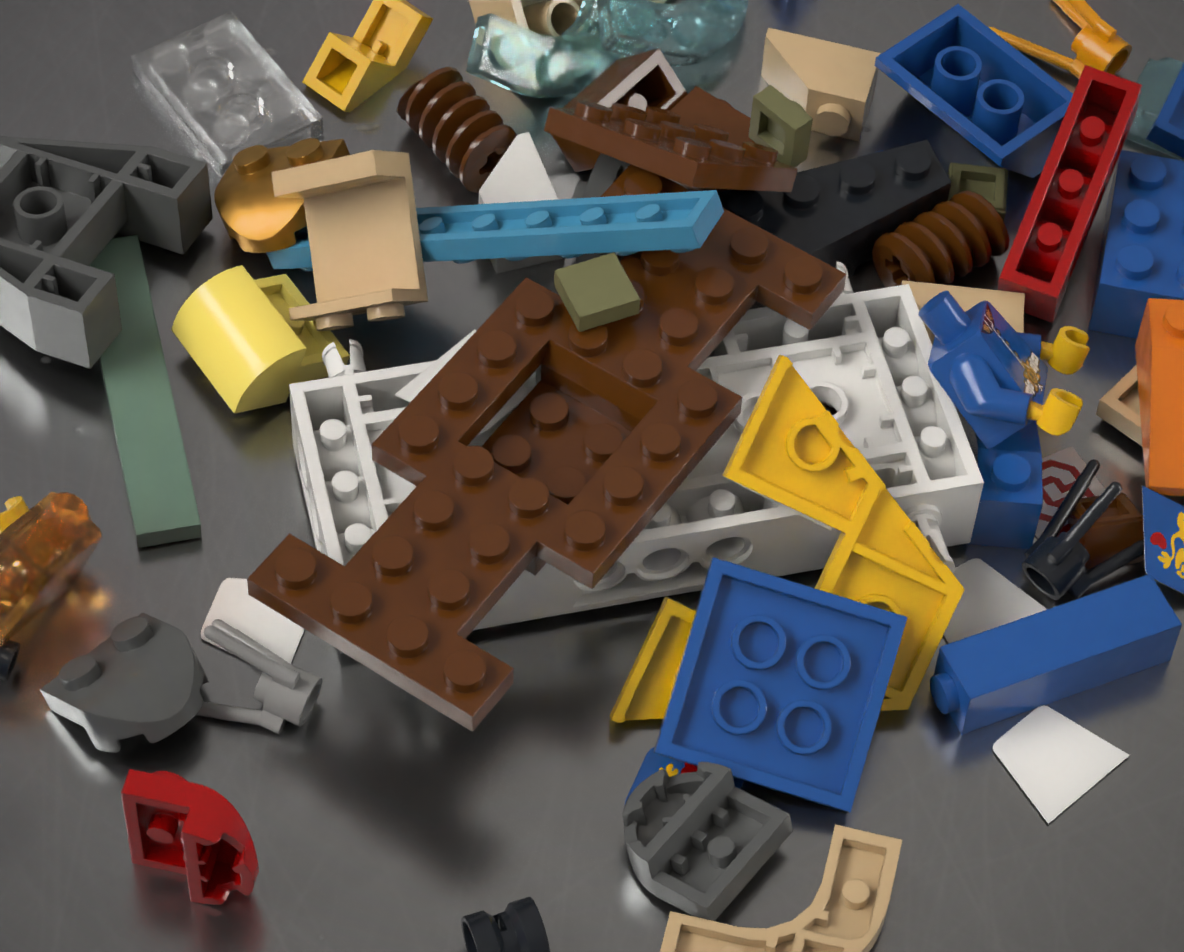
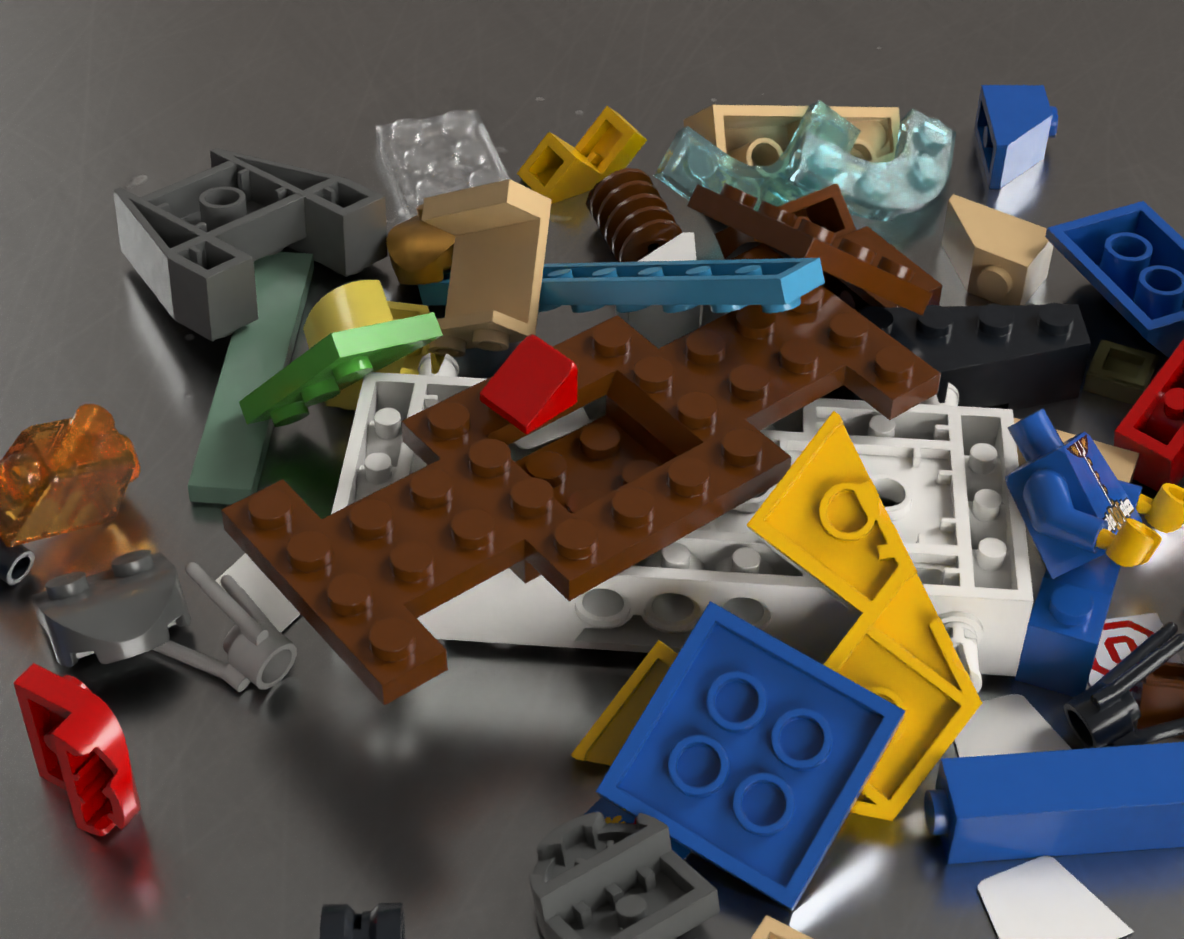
camera: 20 degrees right, 10 degrees down
olive tile [554,252,640,332] -> none
olive plate [748,85,813,168] -> none
reddish brown piece [872,191,1010,288] -> none
none -> bright green wing [239,312,443,427]
none -> red slope [479,334,578,435]

